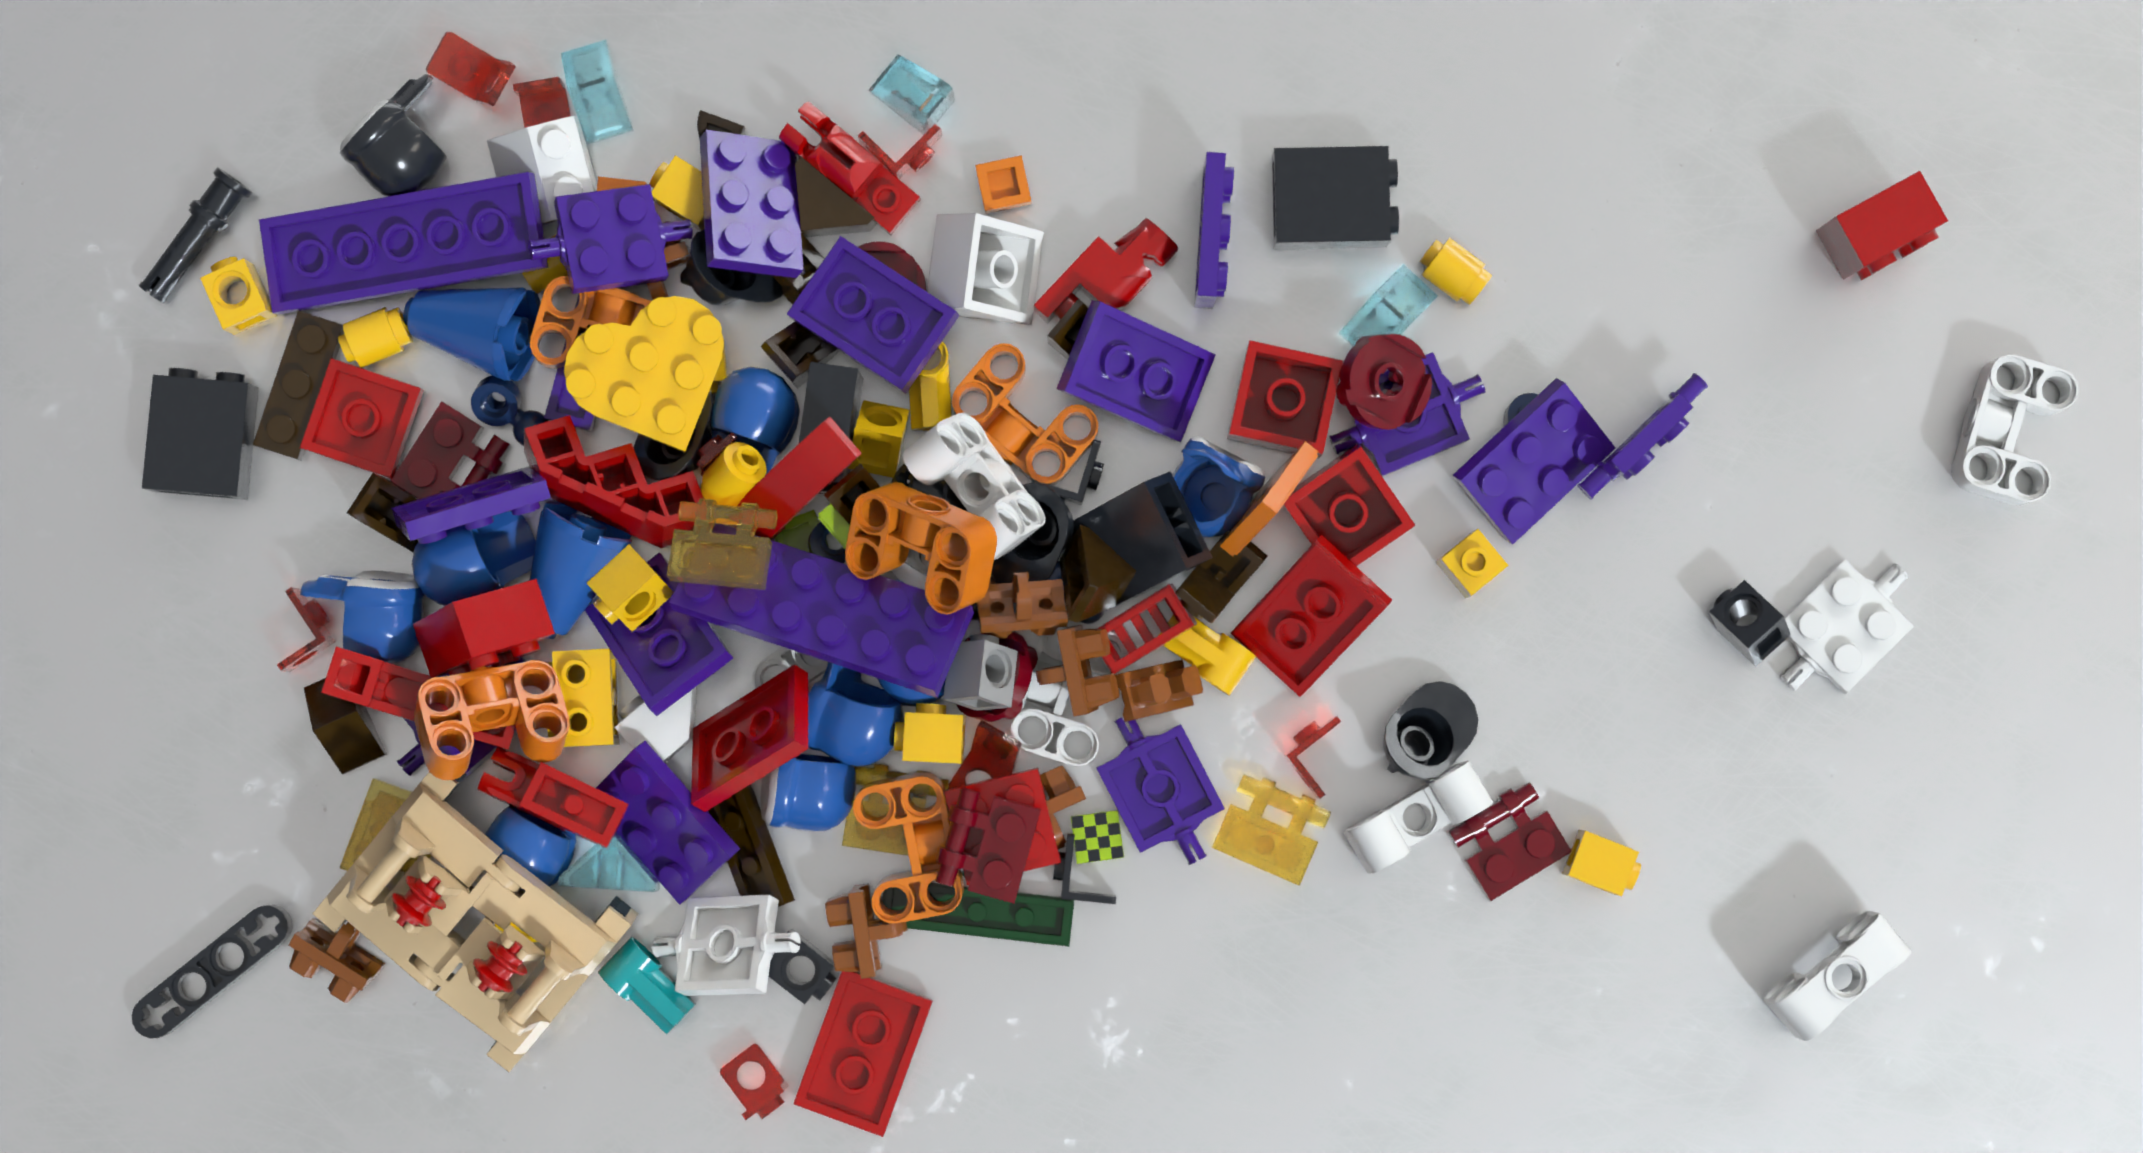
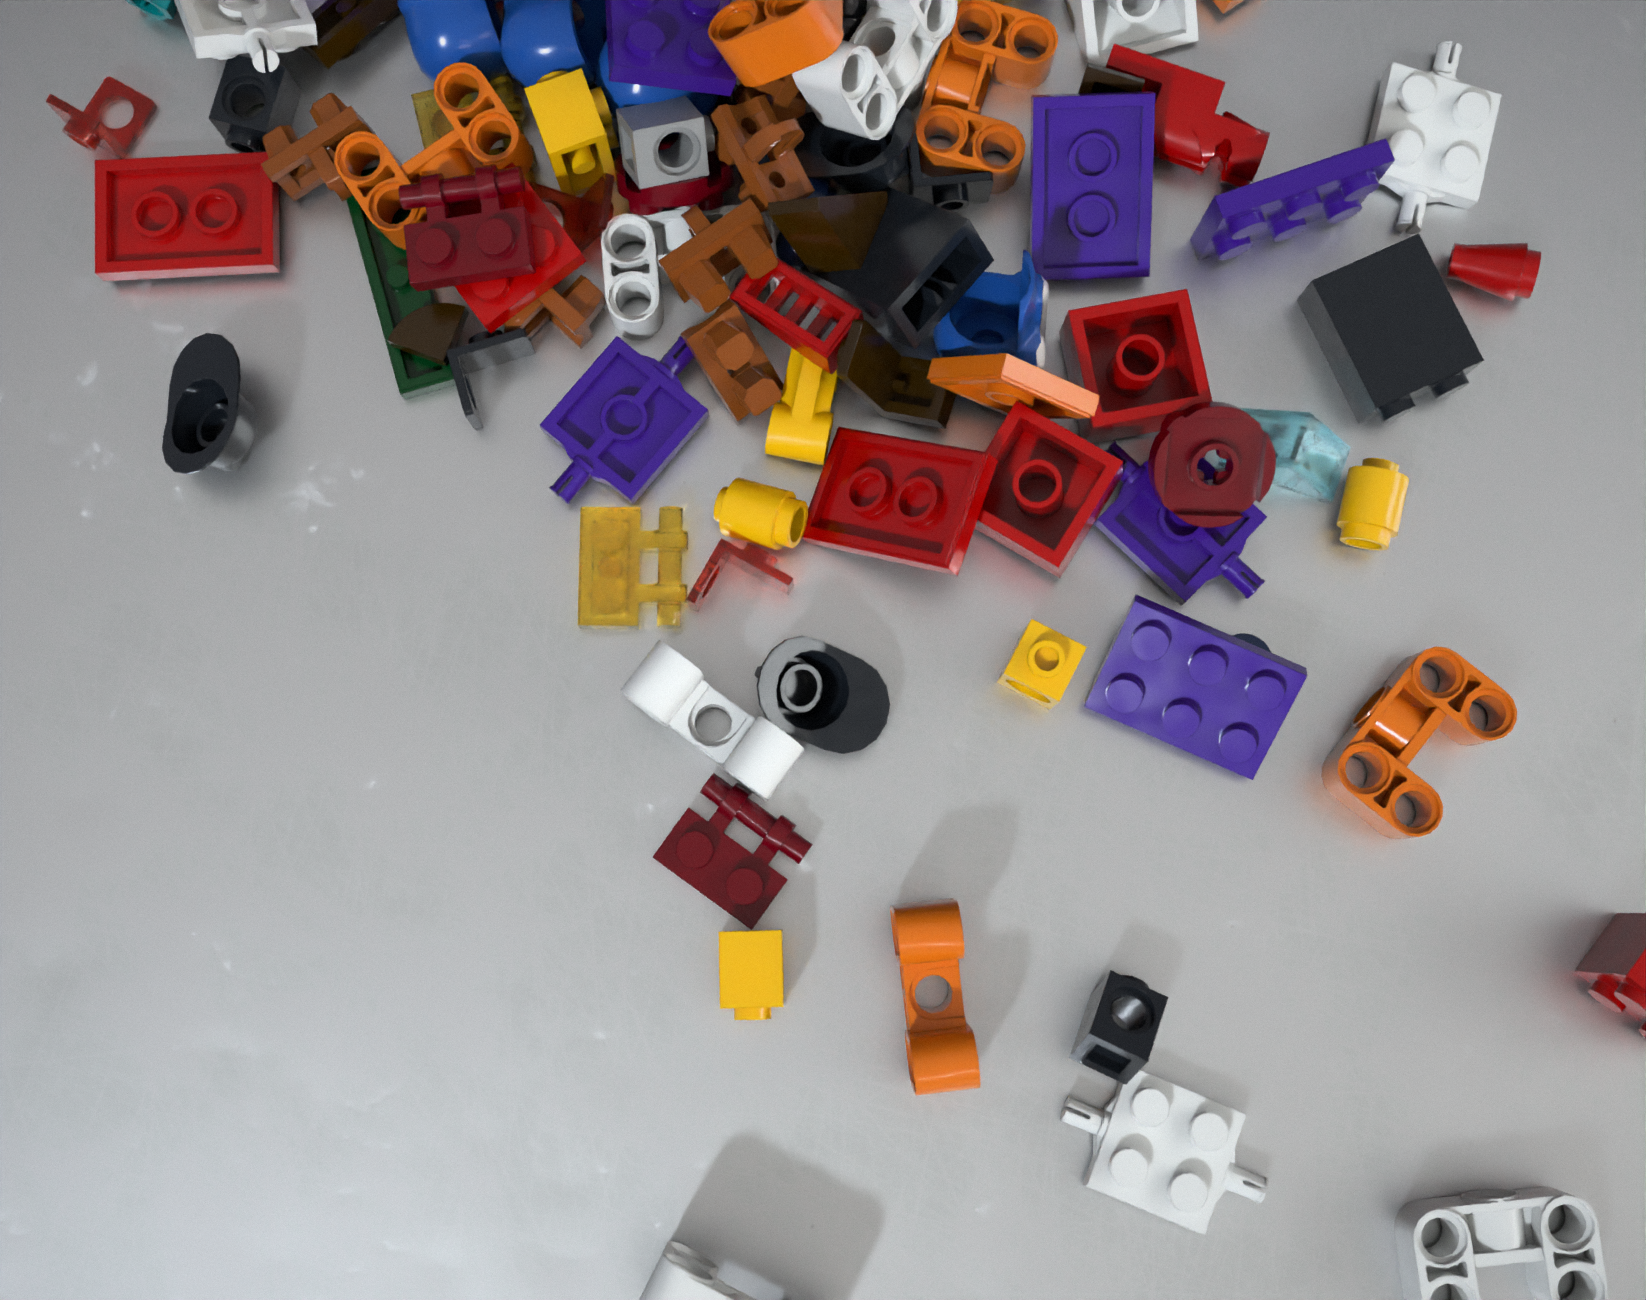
camera: 65 degrees right, 5 degrees down
tile [1071,810,1124,864] -> none
dark purple plate [1577,373,1708,500] -> none
none -> black piece [162,333,259,475]
none -> dark brown tile [387,303,469,367]
none -> yellow brick [714,478,808,550]
none -> orange beam [890,898,980,1096]
none -> orange beam [1321,646,1517,839]
none -> white plate [1367,41,1502,234]
none -> red cone [1446,243,1541,302]

